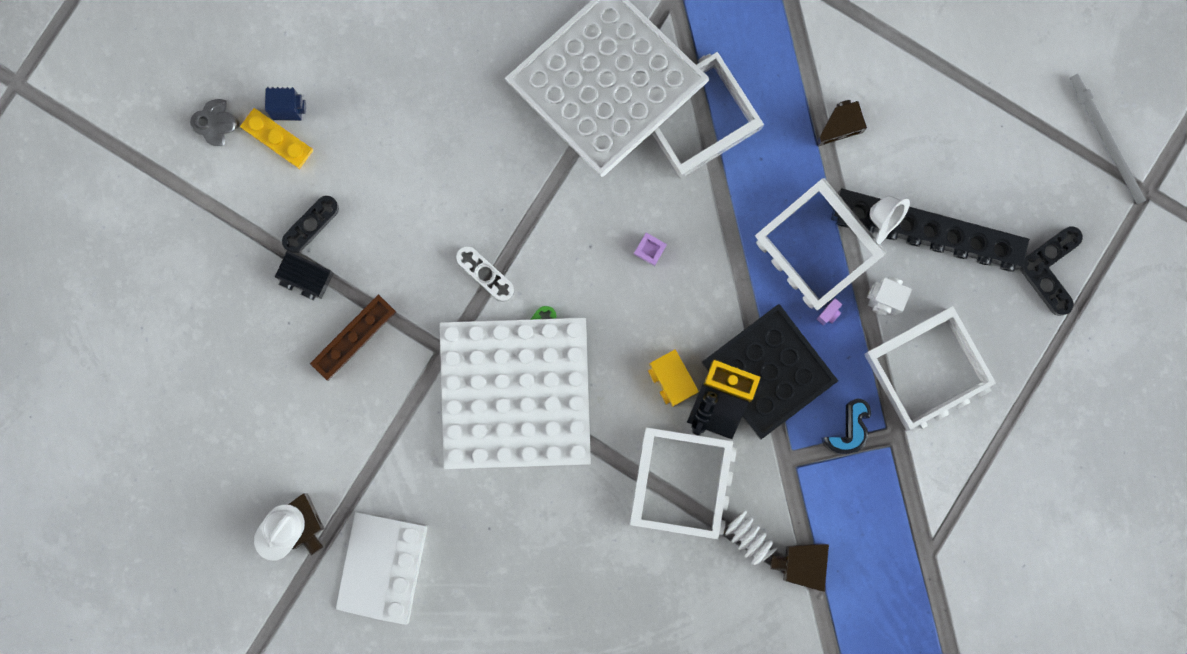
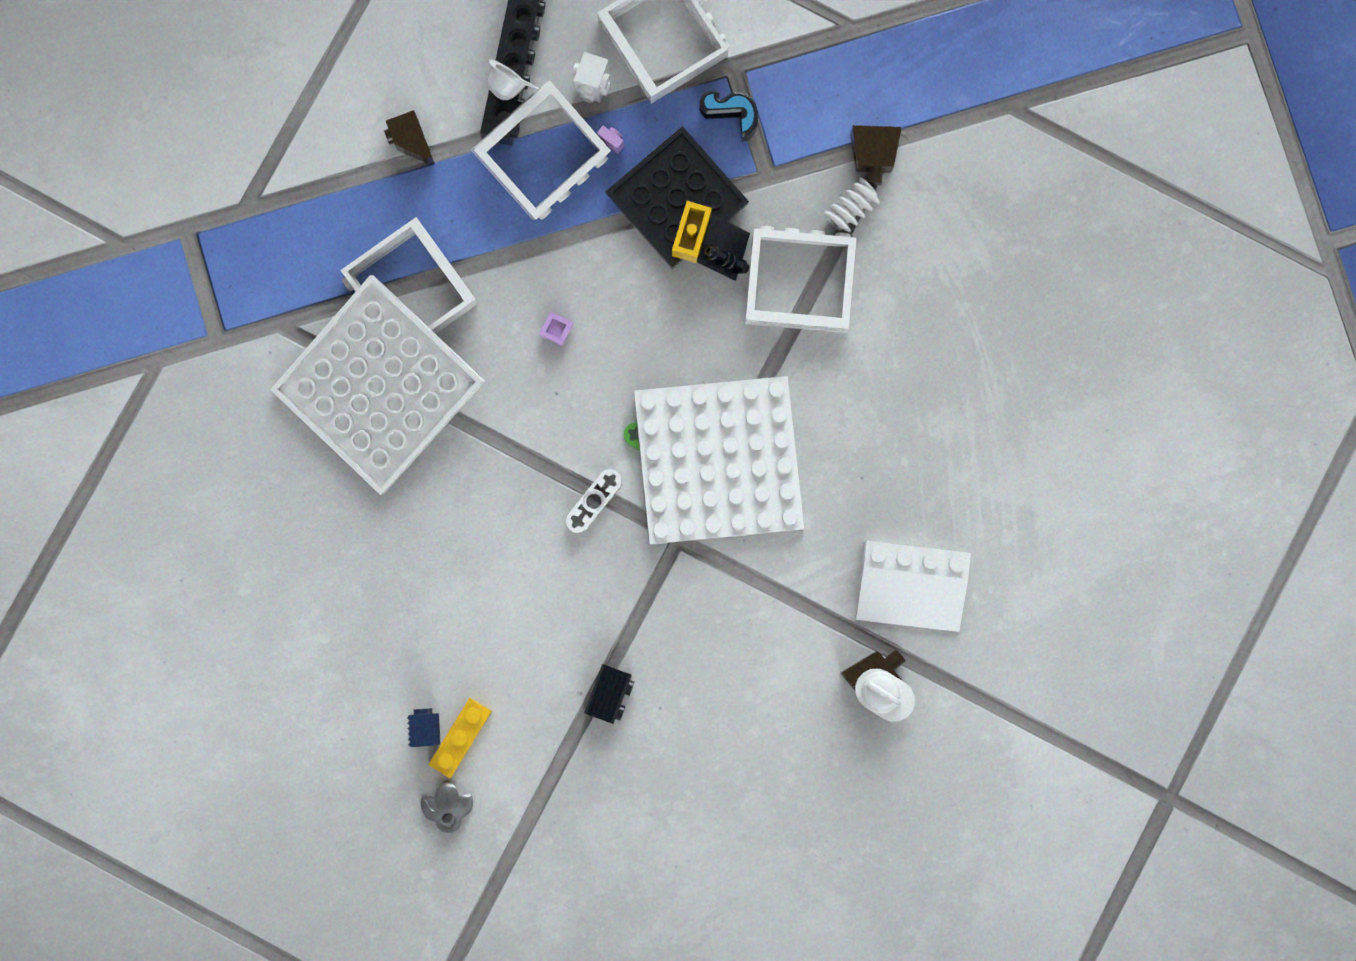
camera: 90 degrees left, 0 degrees up
black beam [282,196,339,254] -> none
reddish brown plate [310,294,396,381] -> none
yellow brick [647,349,699,407] -> none

